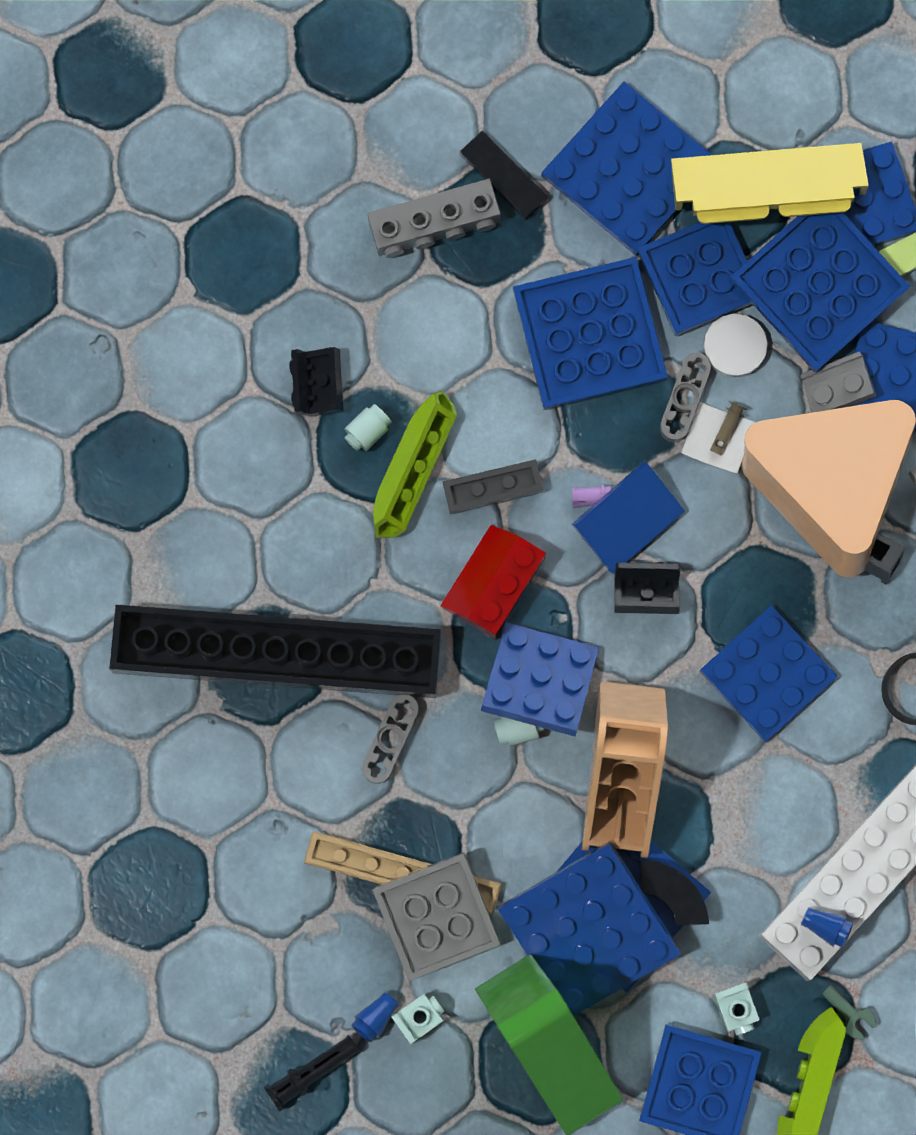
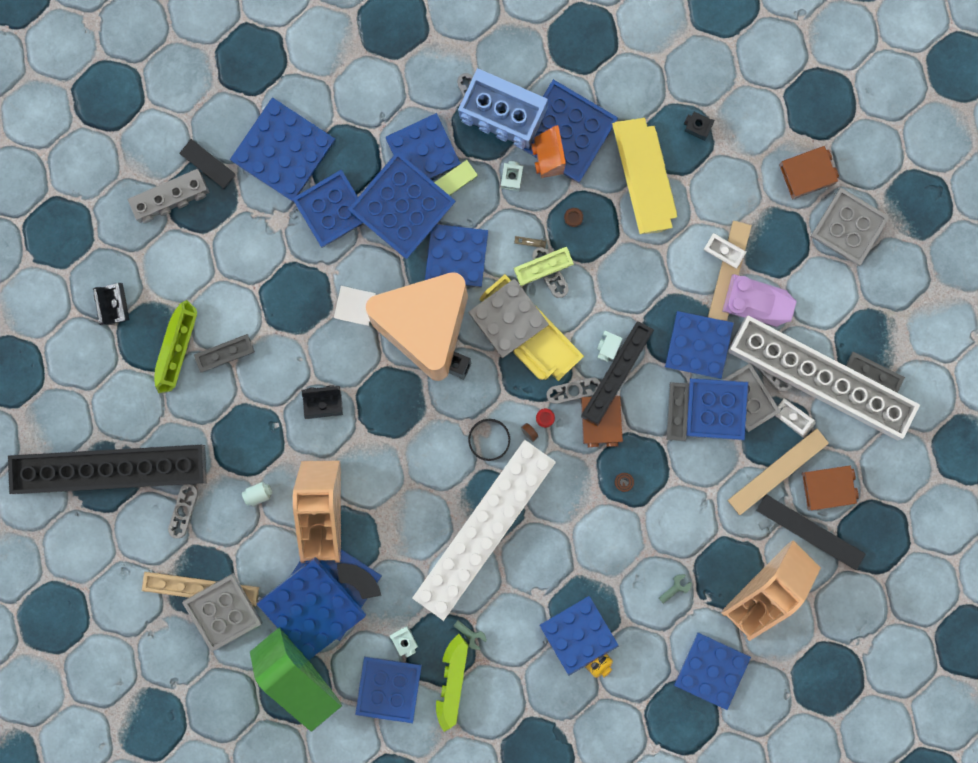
camera: 10 degrees left, 5 degrees up
black pin [264,1035,360,1112] -> none
light aqua brick [344,404,392,451] -> none
blue cone [351,992,399,1042] -> none
light aqua brick [392,994,445,1044] -> none
red slope [440,525,546,640] -> none
blue plate [481,622,599,737] -> none
blue plate [513,257,668,410] -> none
blue tile [571,461,685,574] -> none
lavender pin [572,484,611,508] -> none
light grey beam [660,352,711,442] -> none
light yellow slope [671,143,869,224] -> none
blue plate [699,605,838,743] -> none
white tile [704,314,768,377] -> none
dark tan piece [710,401,747,455] -> none
light grey plate [800,351,876,413] -> none
blue cone [801,907,853,948] -> none

